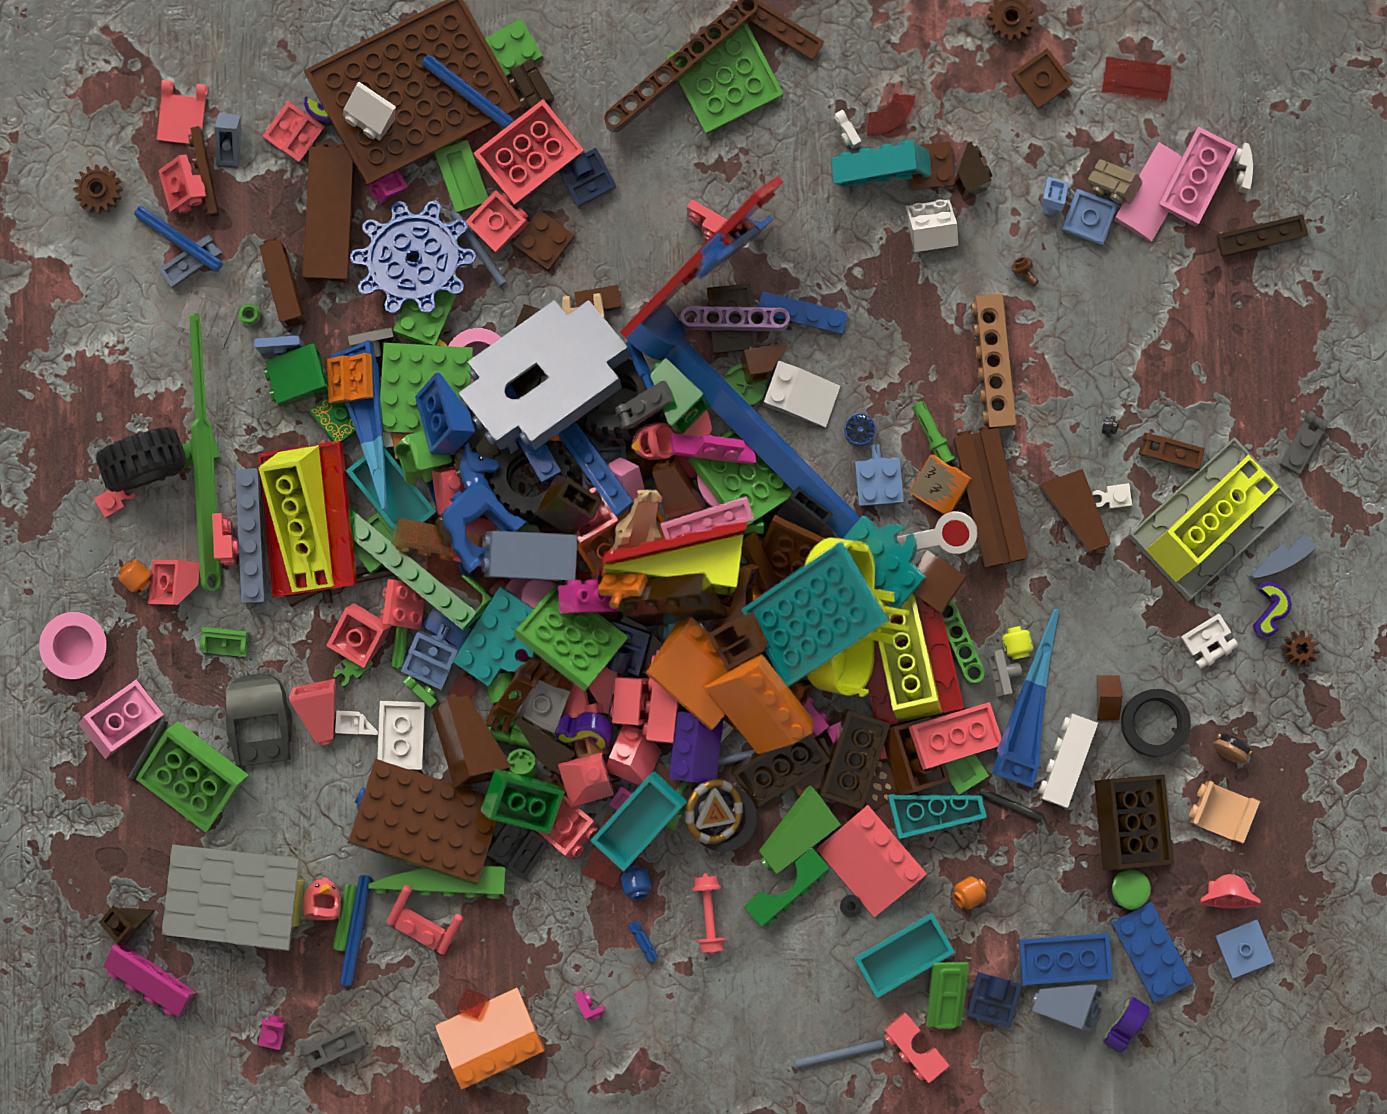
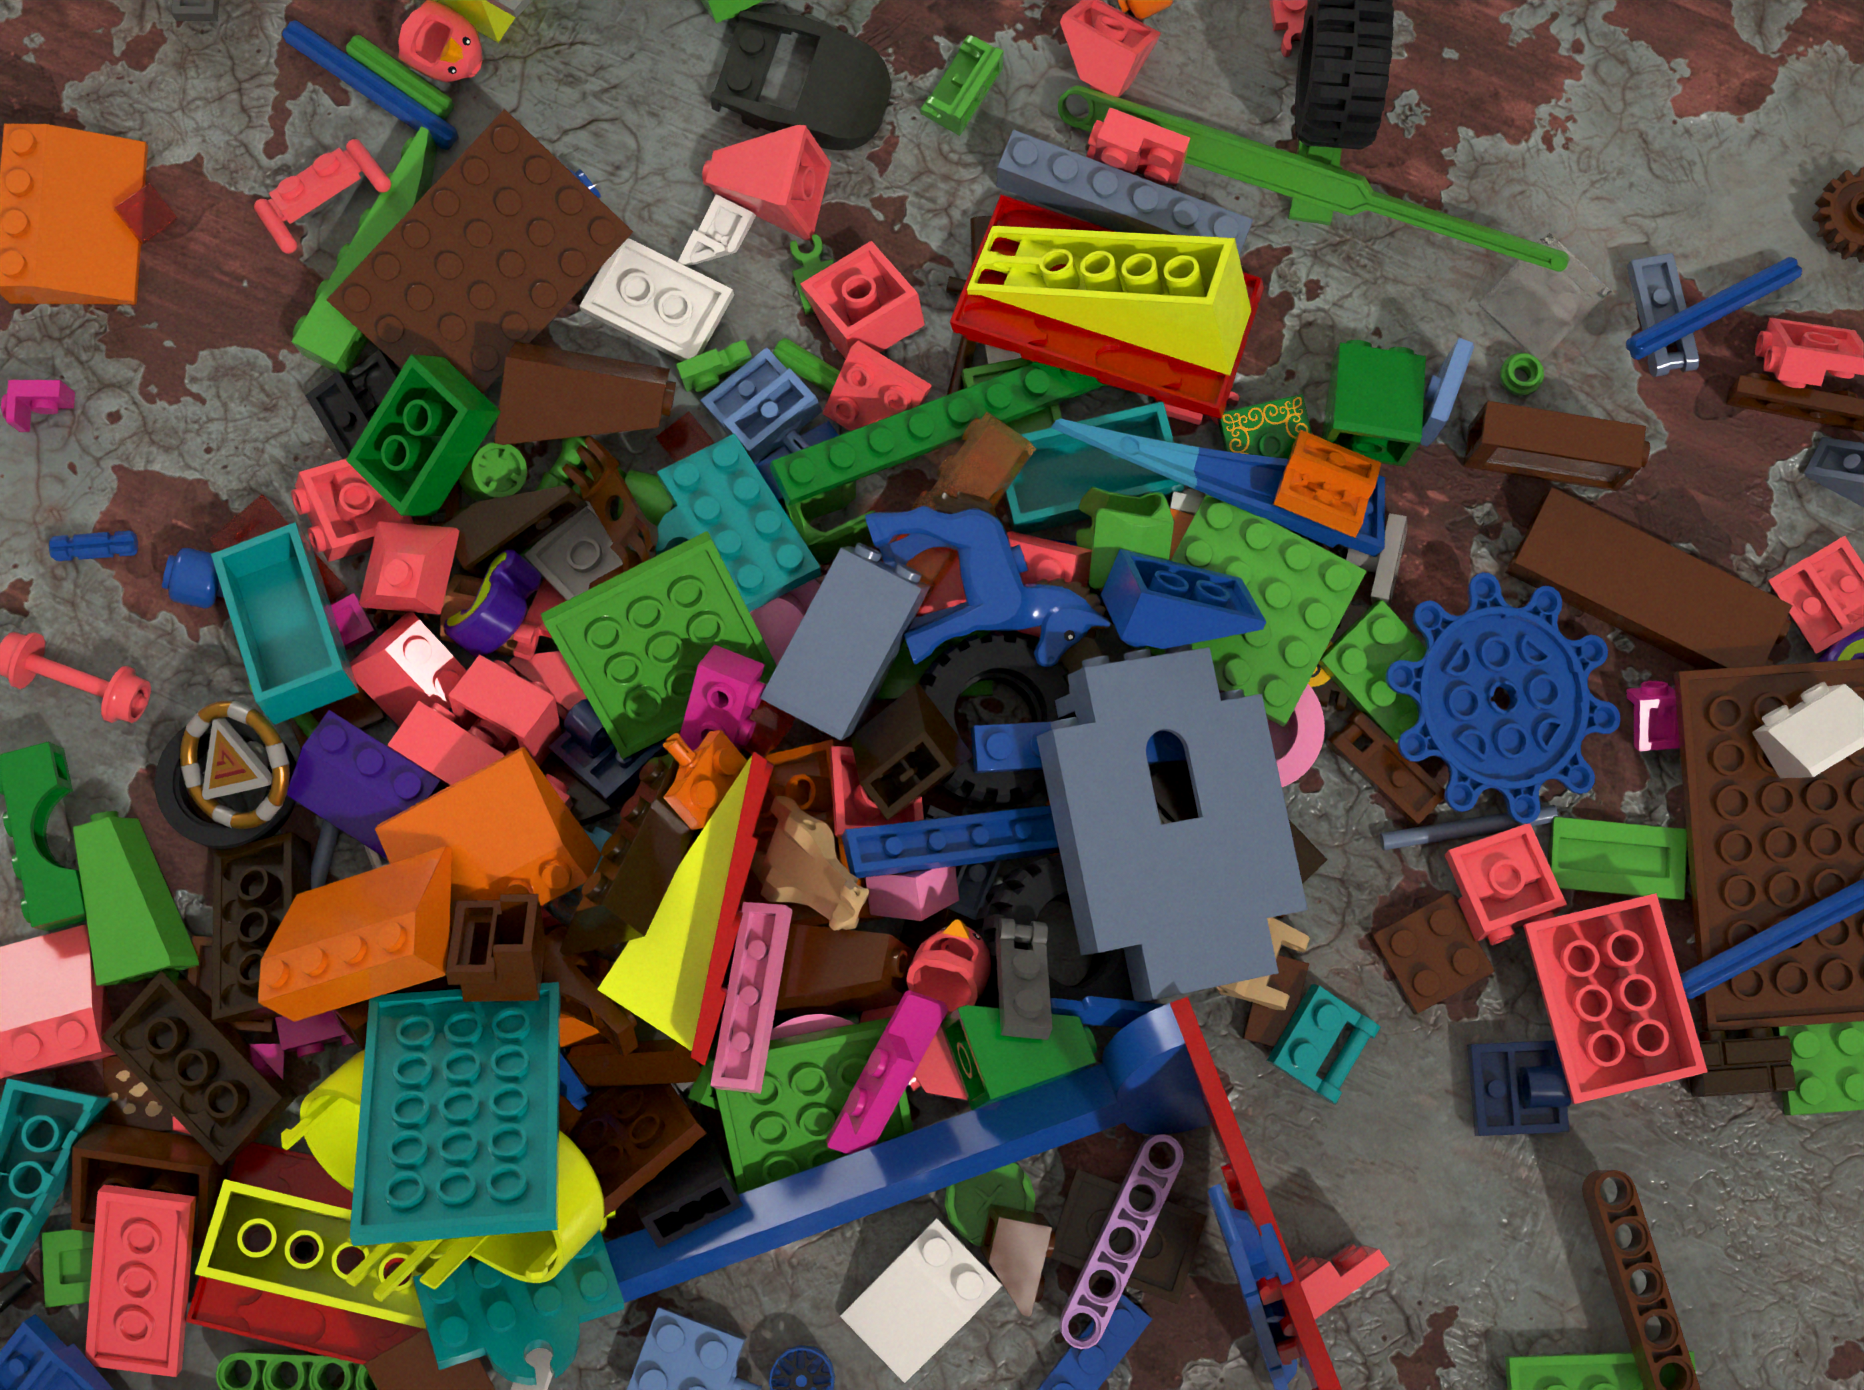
camera: 115 degrees right, 5 degrees down
none -> teal plate [1266,984,1381,1105]
none -> reddish brown plate [1325,709,1445,827]

